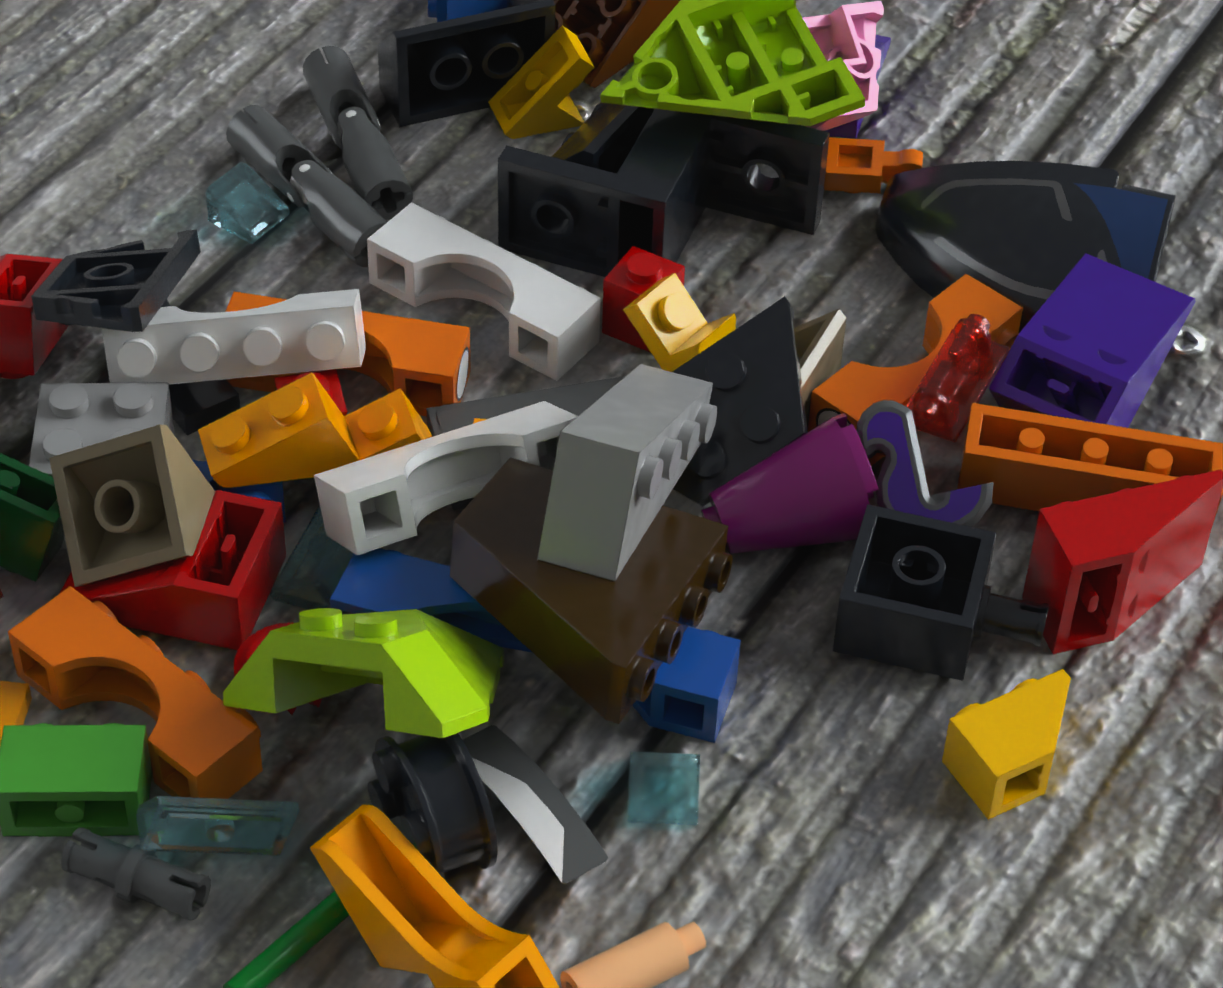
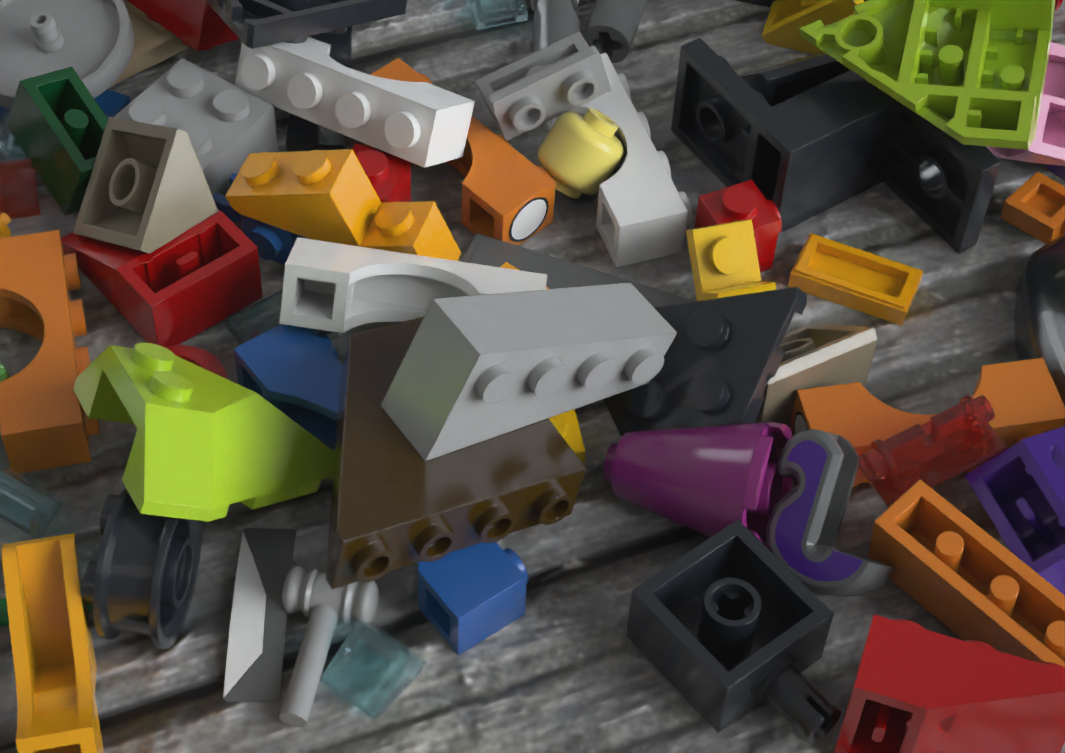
camera: 35 degrees right, 5 degrees up
none -> light grey piece [279,566,379,727]
none -> light grey bracket [475,31,611,141]
none -> light yellow head [537,107,625,199]
none -> light orange tile [788,233,924,326]

